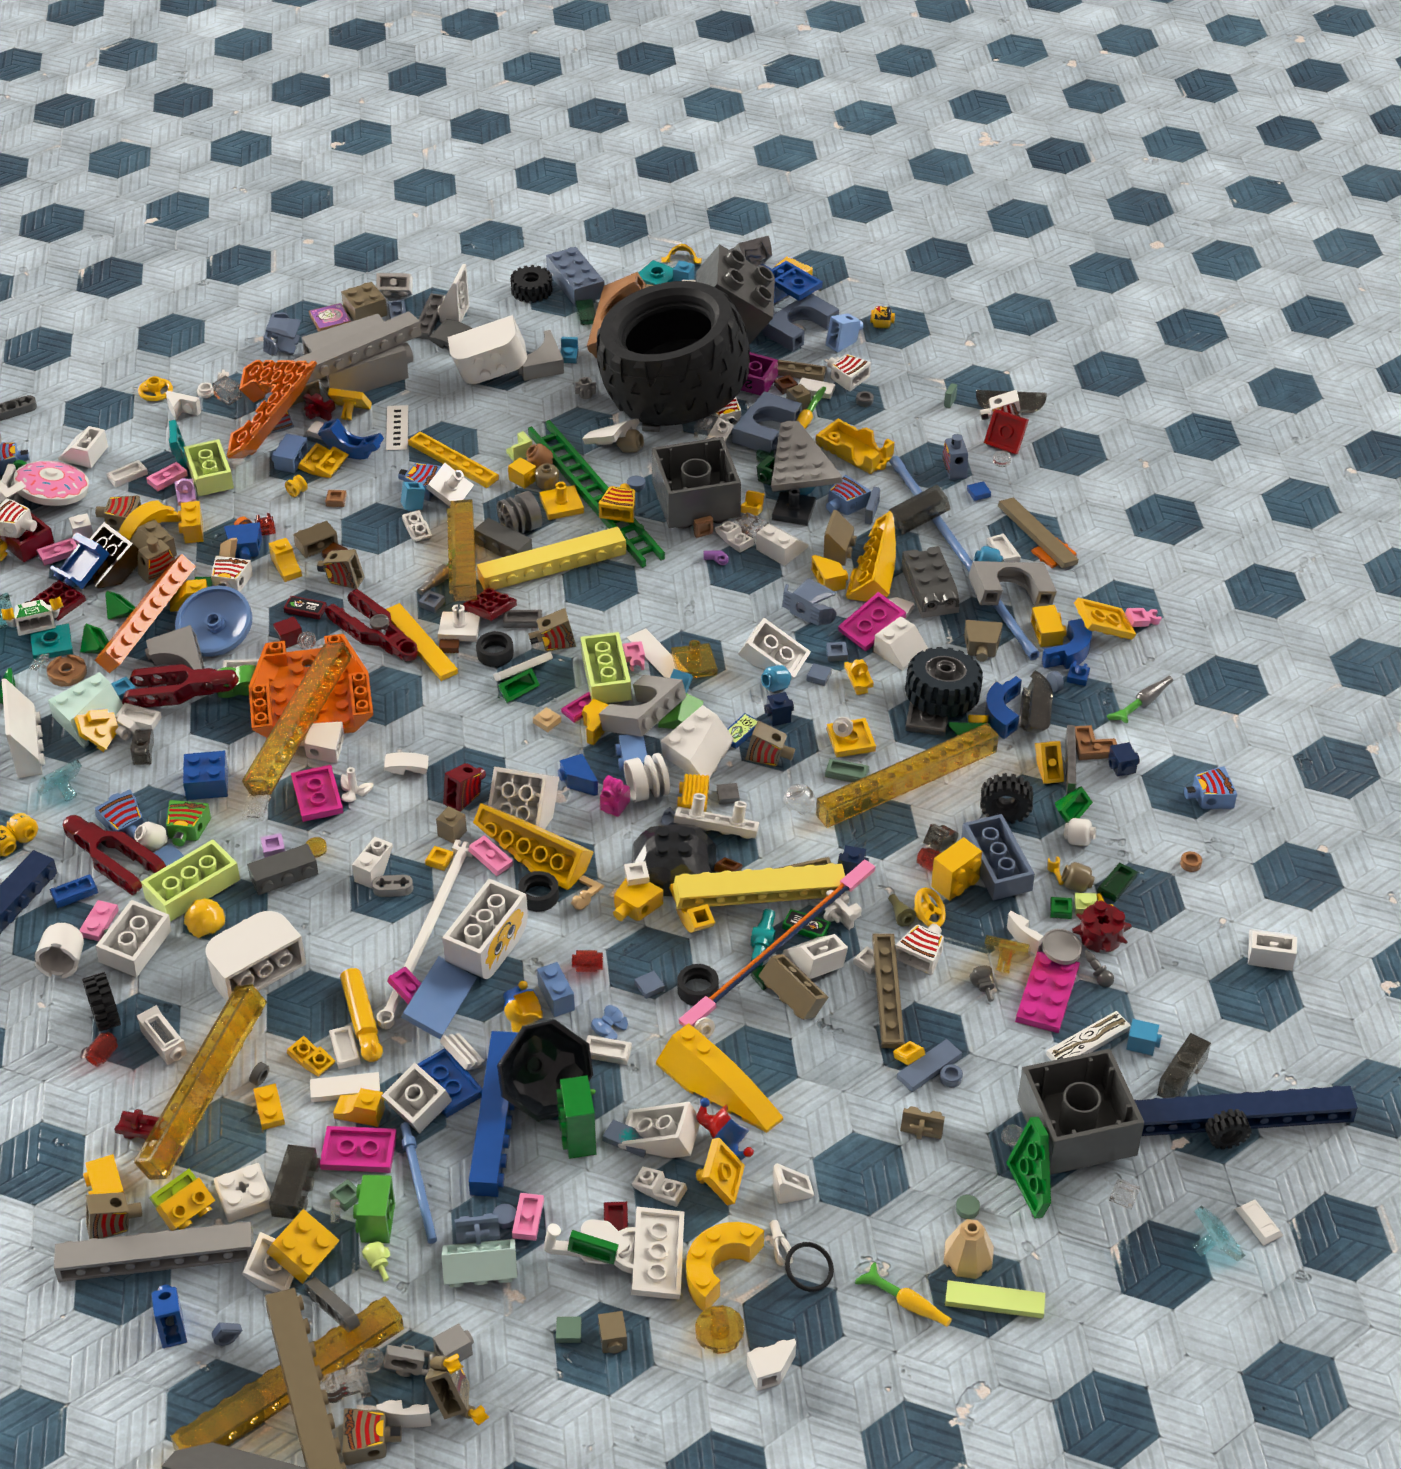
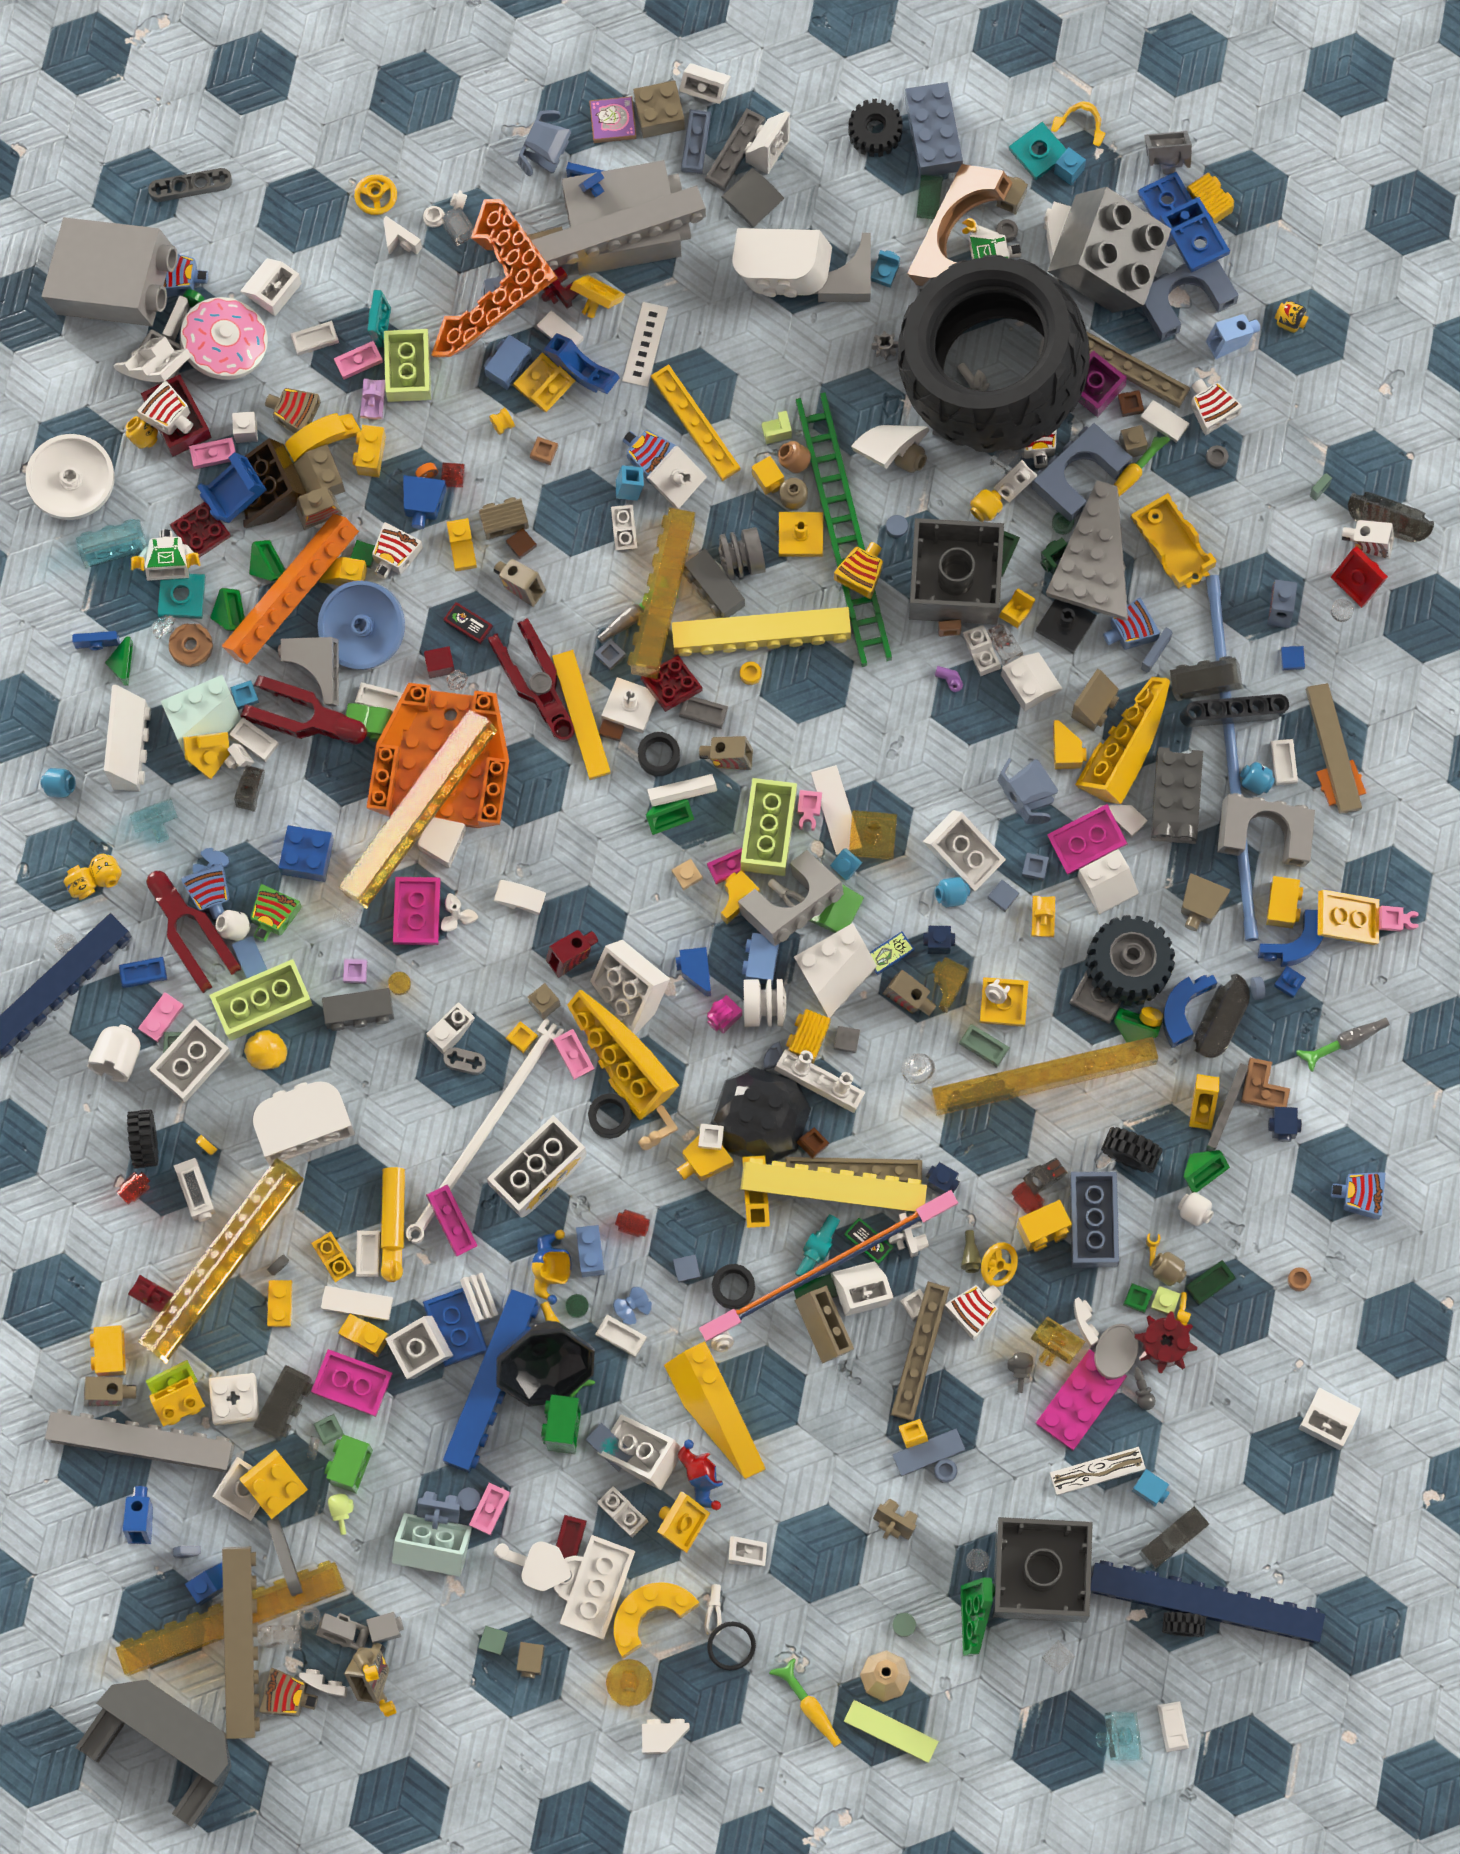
camera: 20 degrees right, 30 degrees up
tan tile [219,538,238,558] -> none
medium blue bar [400,1122,437,1244] -> none
medium blue tile [401,956,477,1039] -> none
green tile [567,1230,619,1265] -> none
none -> blue slope [185,1563,223,1607]
none -> yellow tile [196,1135,218,1155]
none -> blue tile [579,171,605,198]
none -> yellow tile [740,662,762,685]
none -> clear yellow arch [932,957,969,1013]
none -> black beam [1180,694,1289,727]

